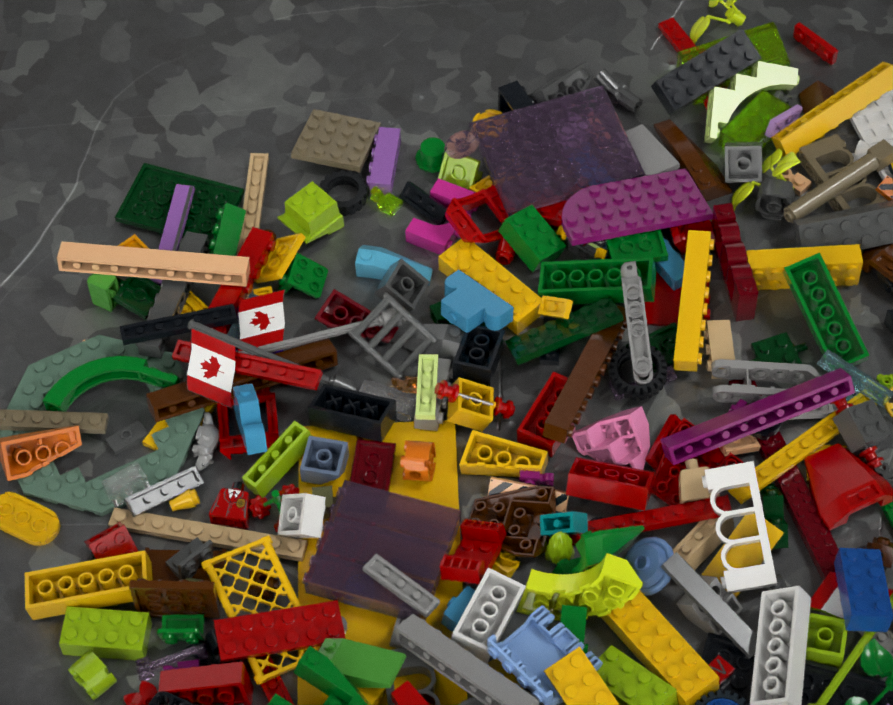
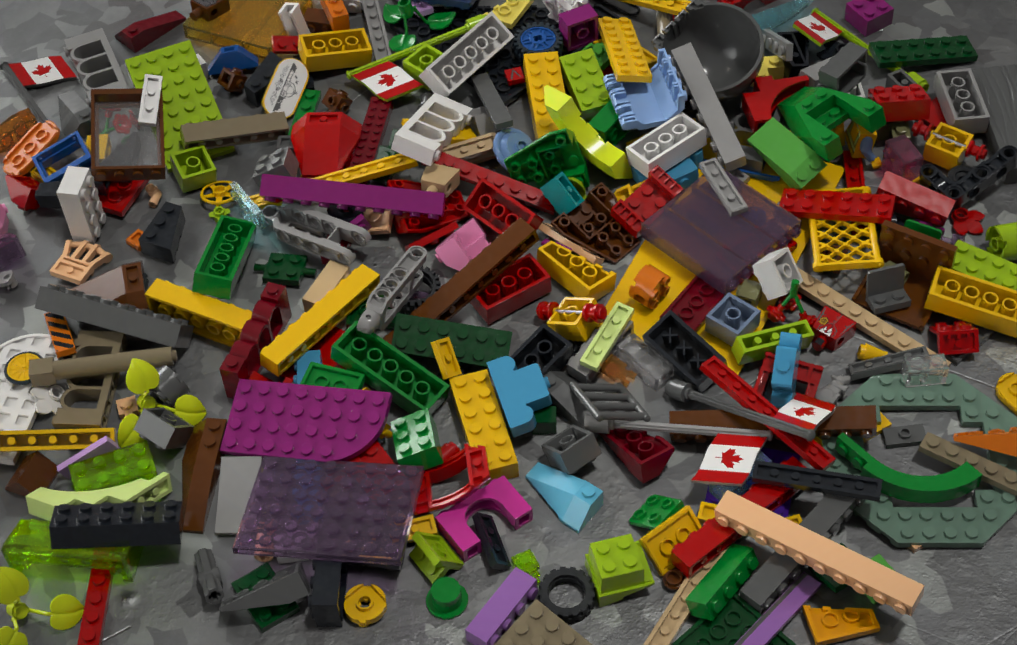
camera: 150 degrees left, 5 degrees down
dish [444,130,480,159] -> none
blue brick [834,548,893,632] -> none

